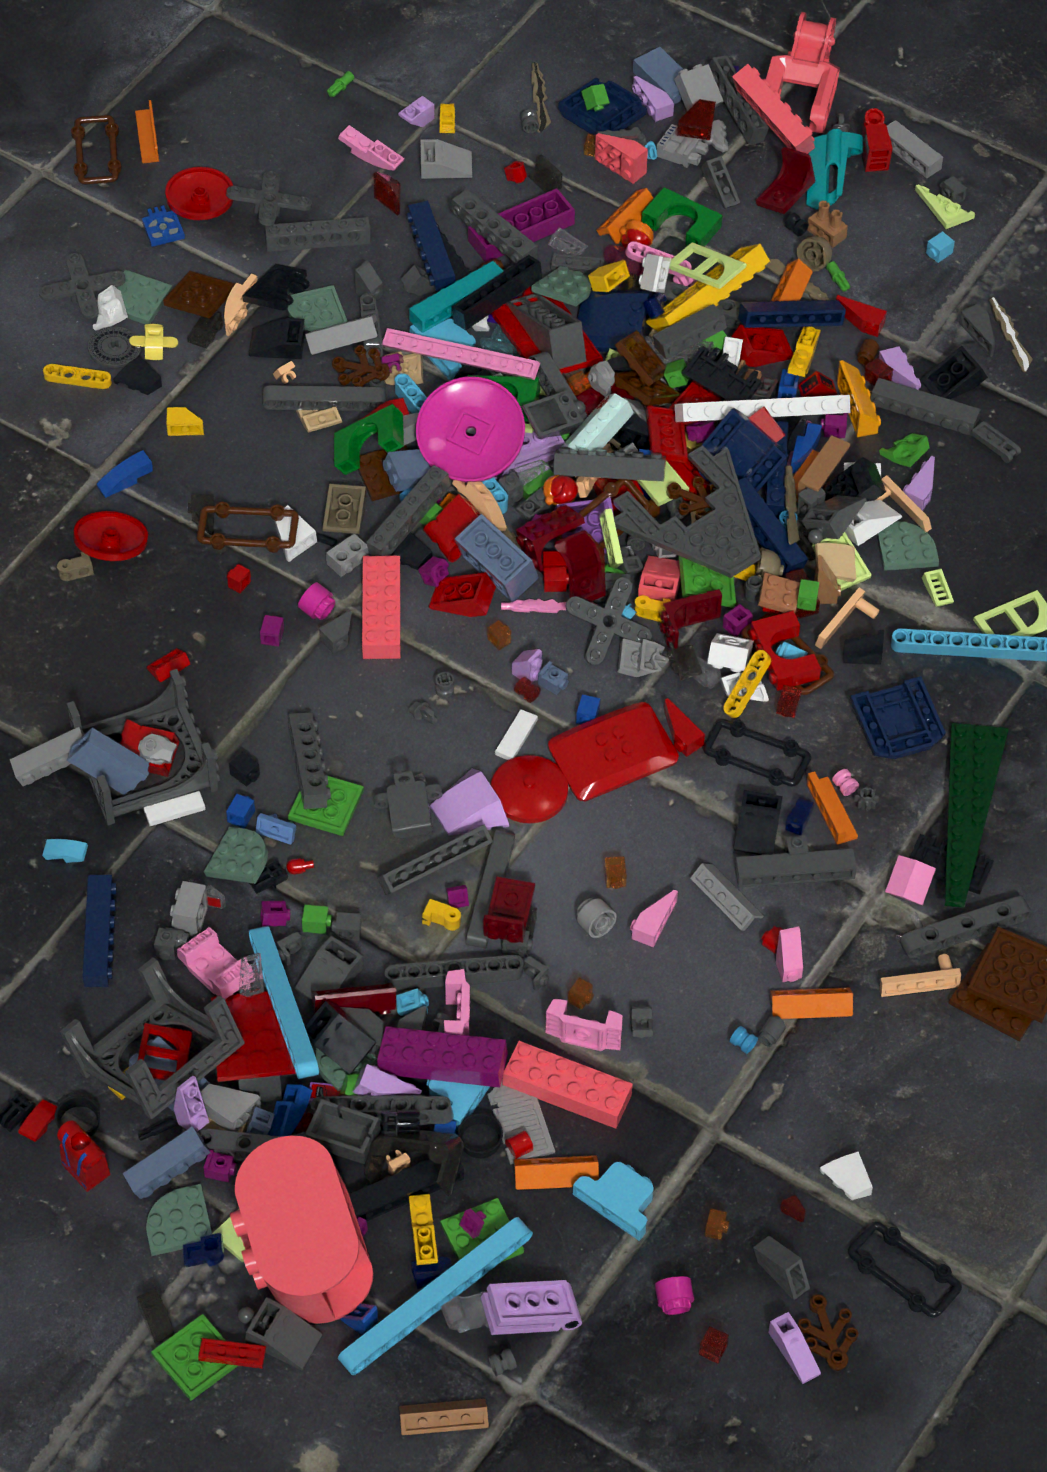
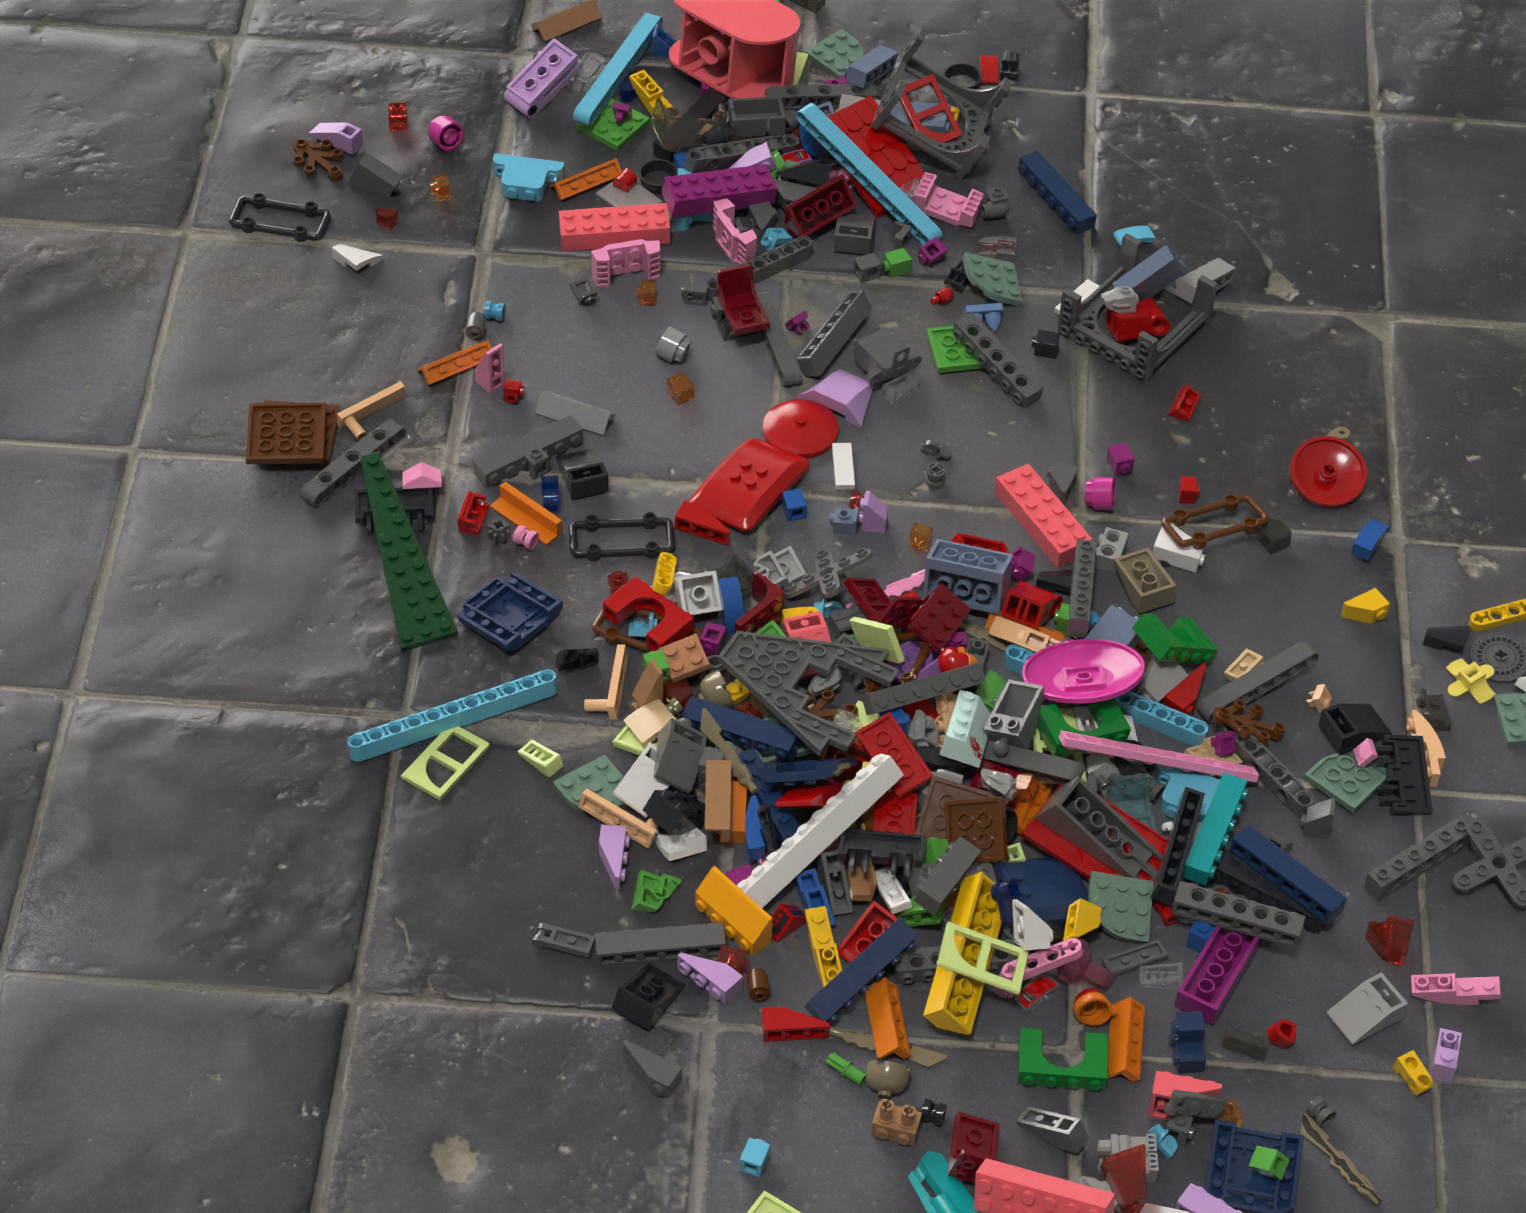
camera: 150 degrees right, 5 degrees down
red piece [57,1120,110,1192] -> none
reddish brown plate [163,271,235,319] -> none
light grey brick [170,881,208,938] -> none
lavender slope [174,1076,209,1132] -> none
clear blue brick [183,1233,224,1267] -> none
blue brick [226,794,255,829] -> none
light grey panel [305,314,378,355] -> none
yellow leg [422,899,461,931] -> none
dark grey bracket [499,472,524,505] -> none
bright pink slope [630,890,678,947] -> none
dark tan sword [989,297,1033,372] -> none
none -> red hinge [457,491,489,535]
none -> olive plate [666,697,684,717]
none -> blue brick [718,577,745,635]
none -> clear slope [833,709,863,731]
none -> dark blue brick [1168,1011,1206,1074]
none -> bright pink tile [1353,738,1378,768]

